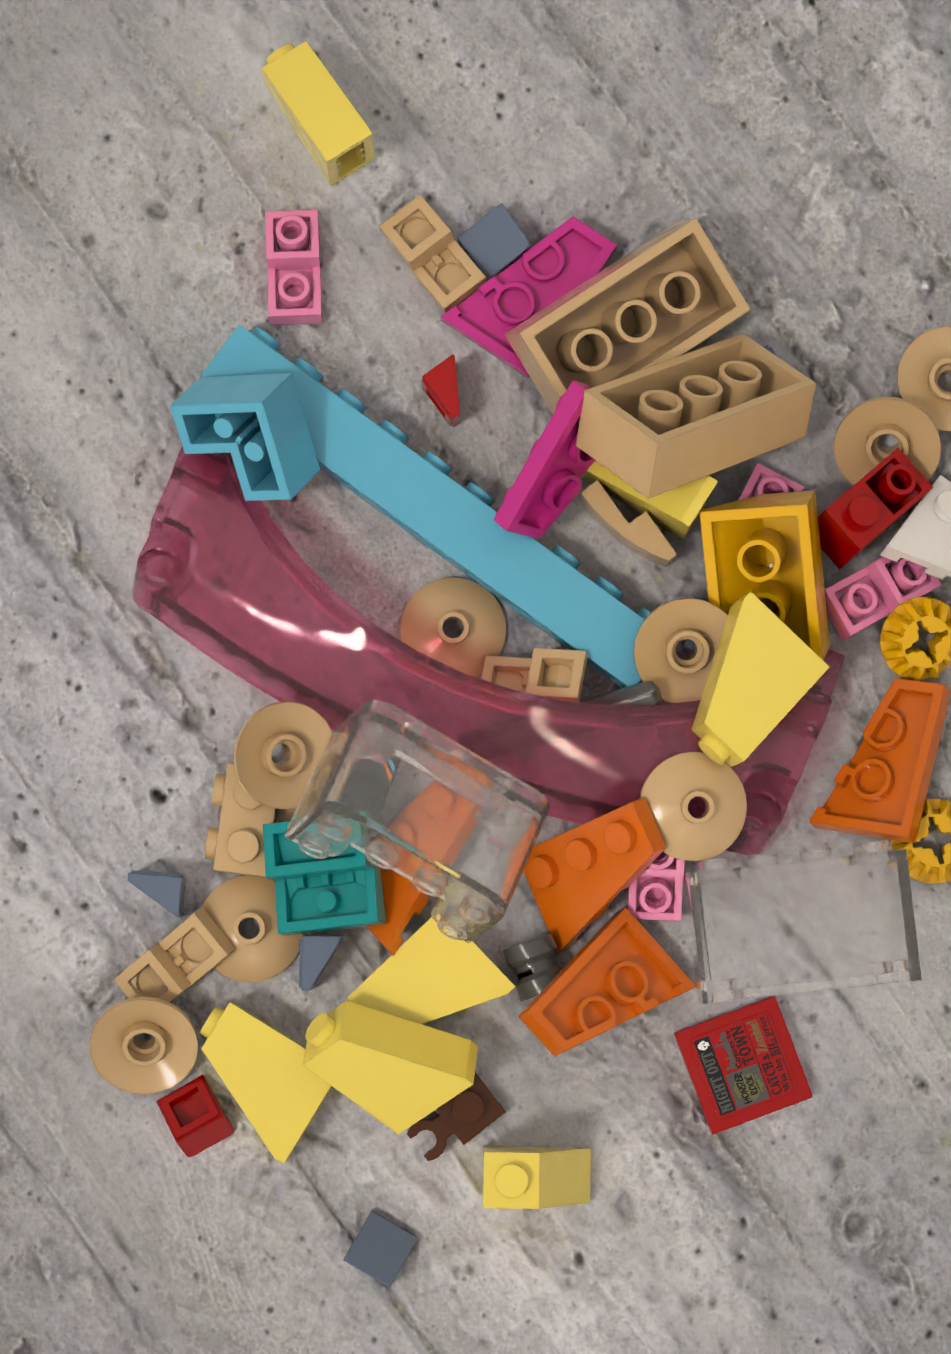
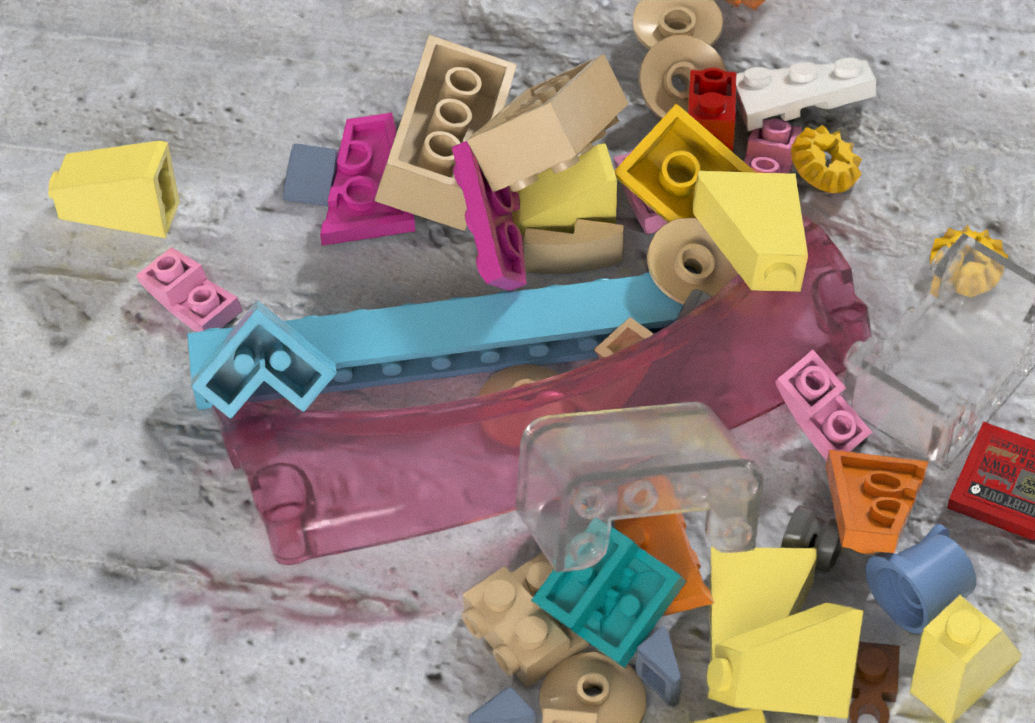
camera: 40 degrees left, 30 degrees down
tan dish [234,701,337,810] -> none
tan slope [379,195,487,313] -> none
red slope [421,354,460,427] -> none
orange wing [516,797,666,953] -> none
tan dish [639,752,747,861] -> none
orange wing [809,678,951,843] -> none
none -> medium blue hat [865,524,976,634]

